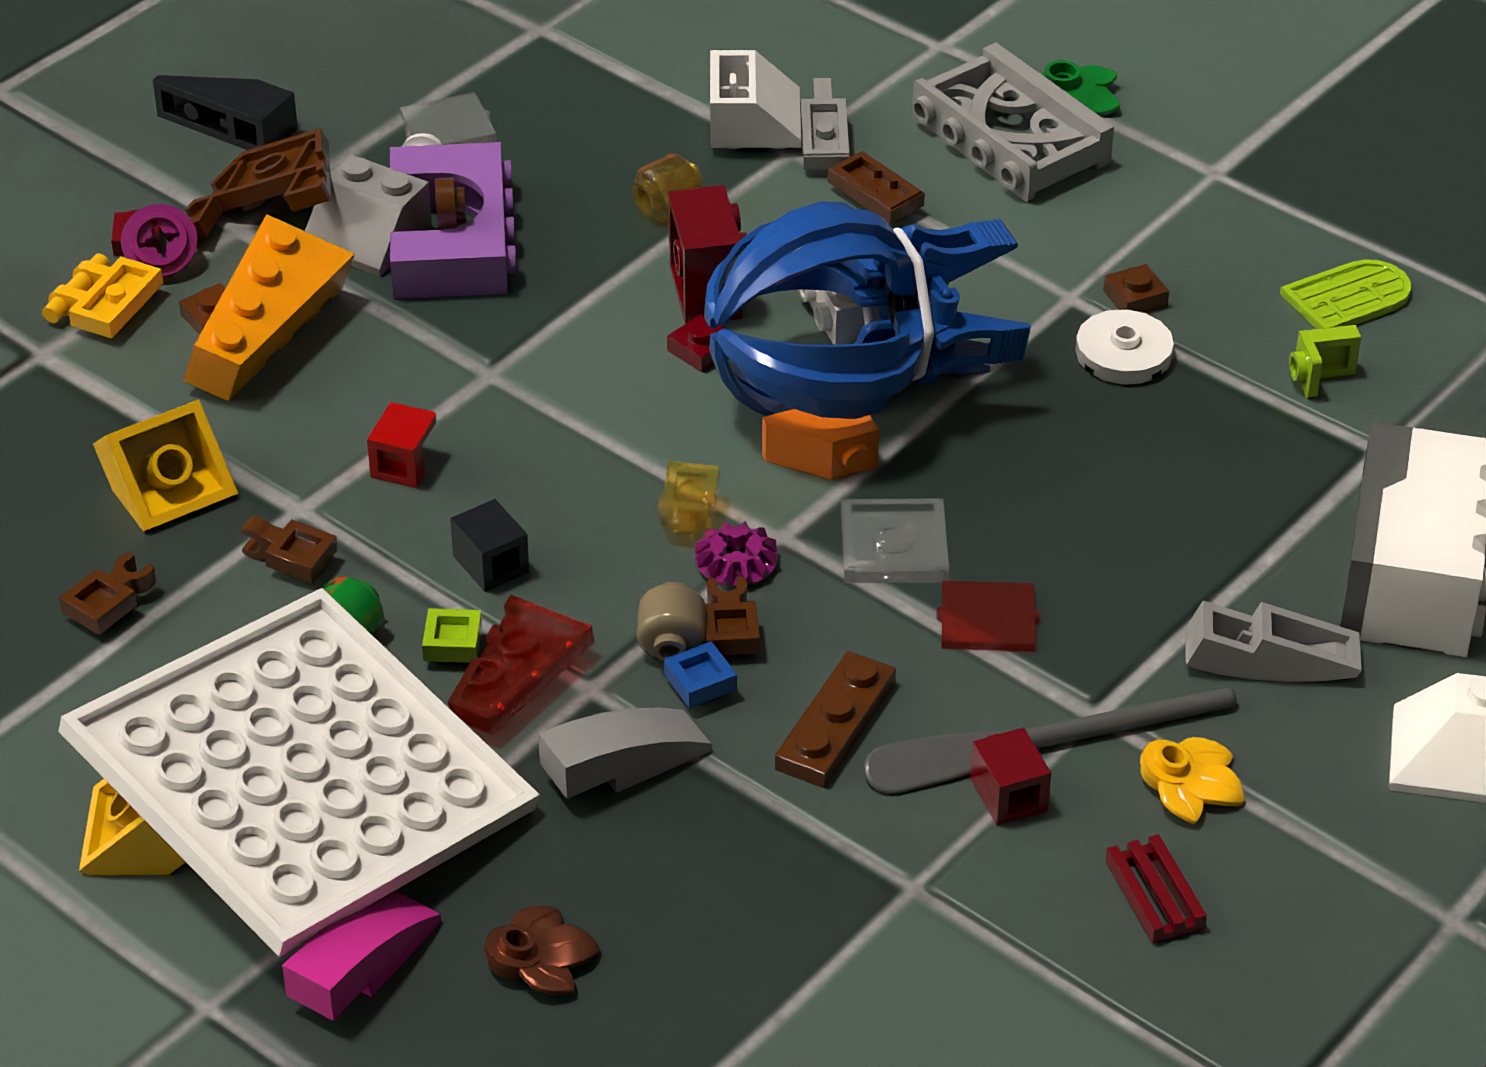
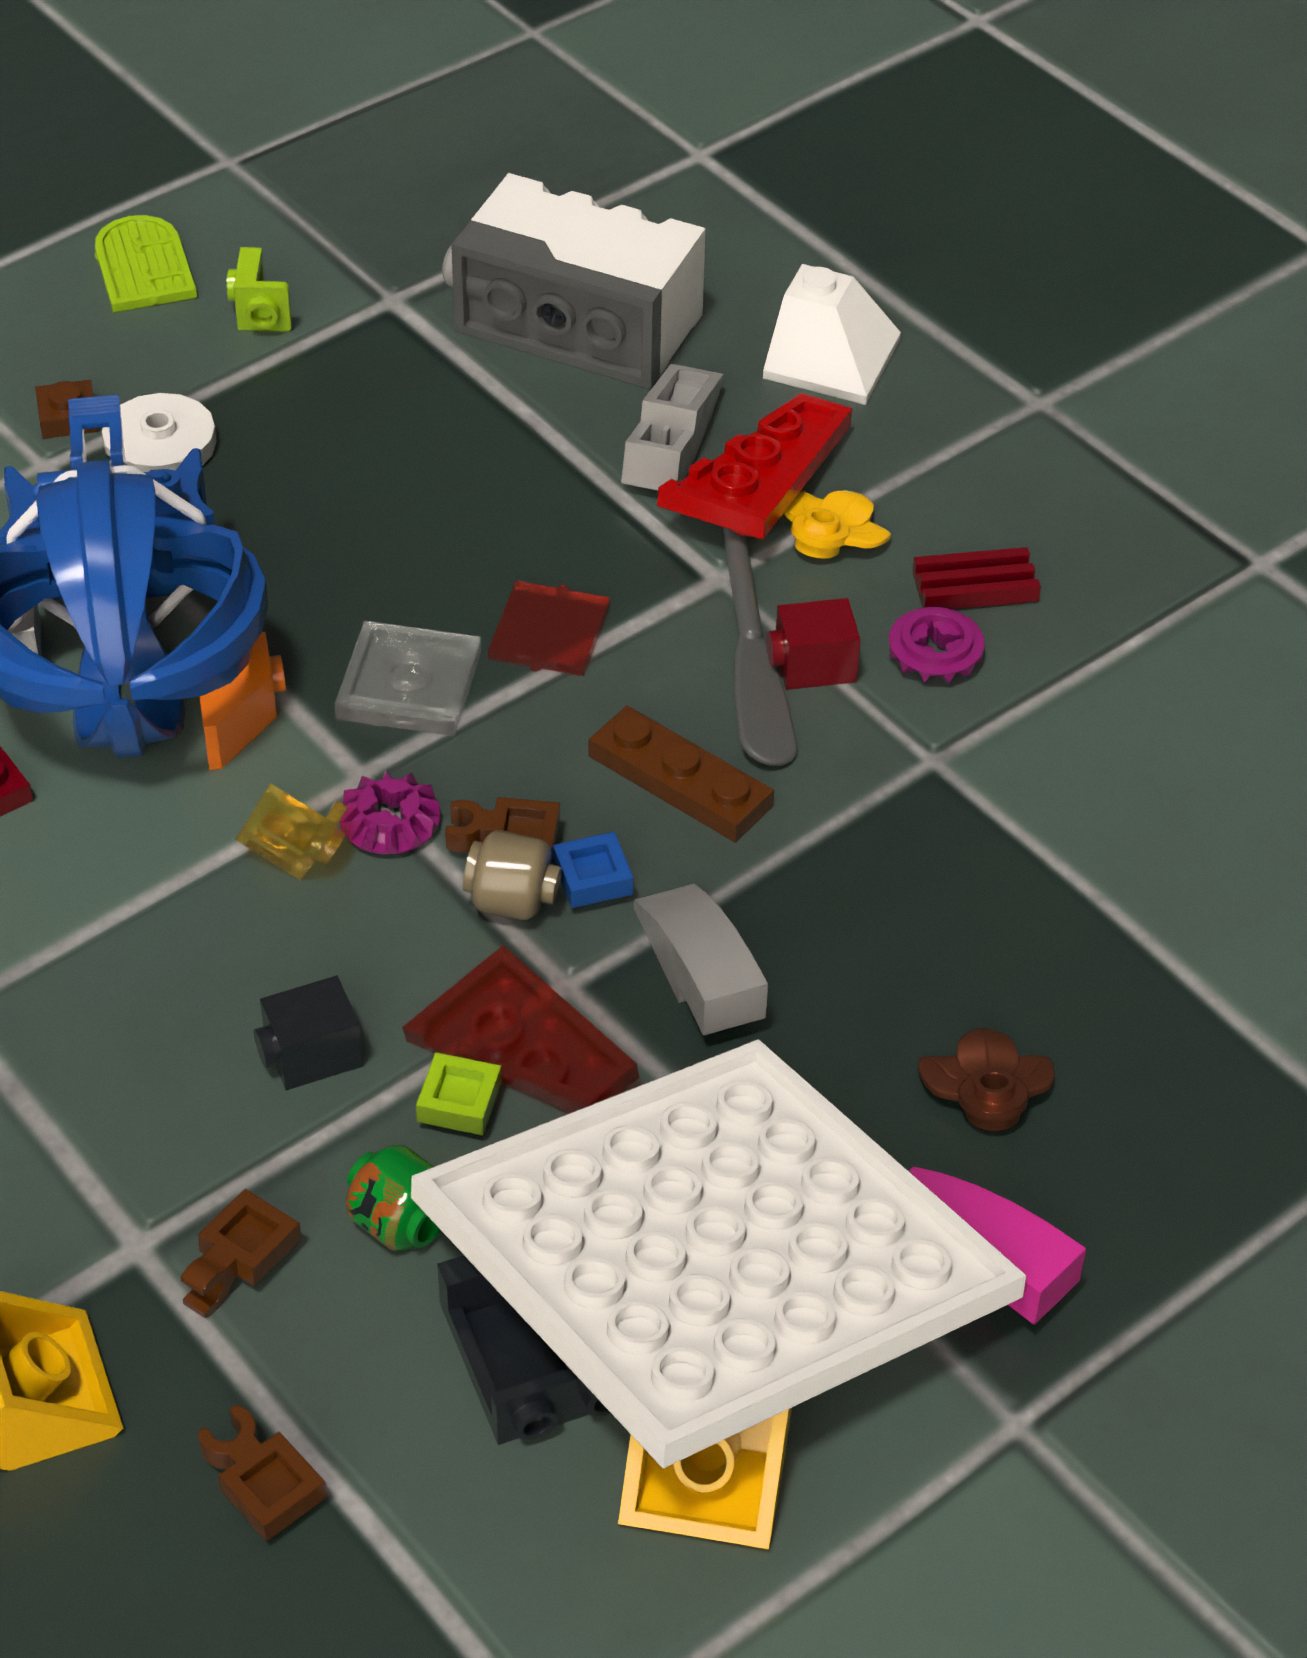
camera: 80 degrees left, 5 degrees up
red panel [367,402,436,488] -> none
none -> red wing [657,393,853,539]
none -> magenta gear [889,607,984,684]

